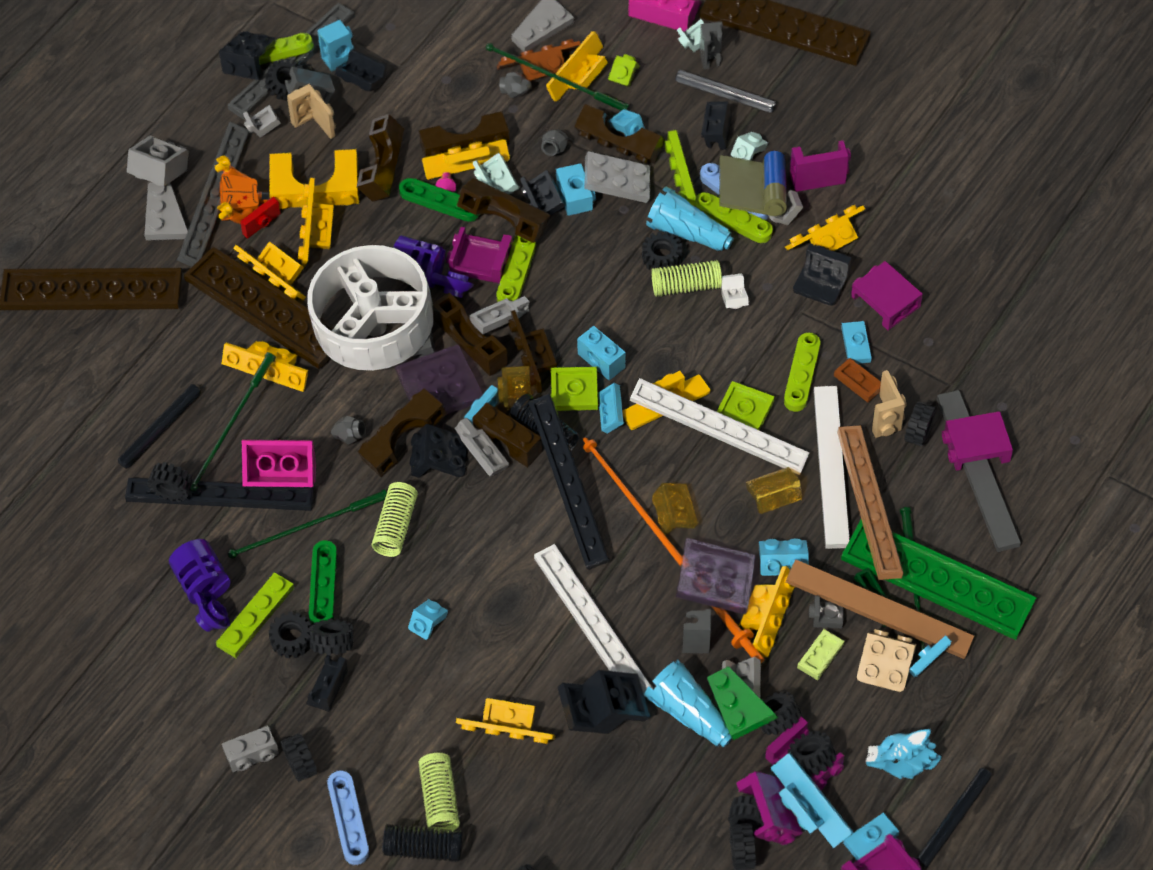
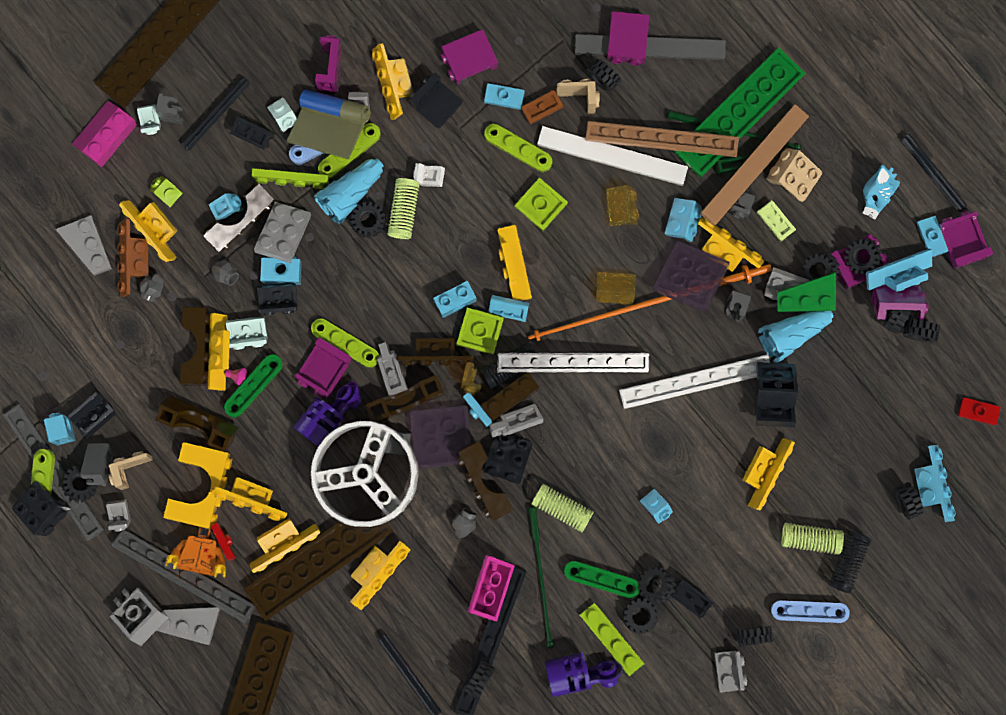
camera: 75 degrees left, 25 degrees up
dark green piece [190,352,276,491] -> none
dark brown arch [457,178,550,243] -> none
dark green piece [486,43,629,111] -> none
white tile [630,378,809,475] -> none
medium azure plate [909,635,951,677] -> none

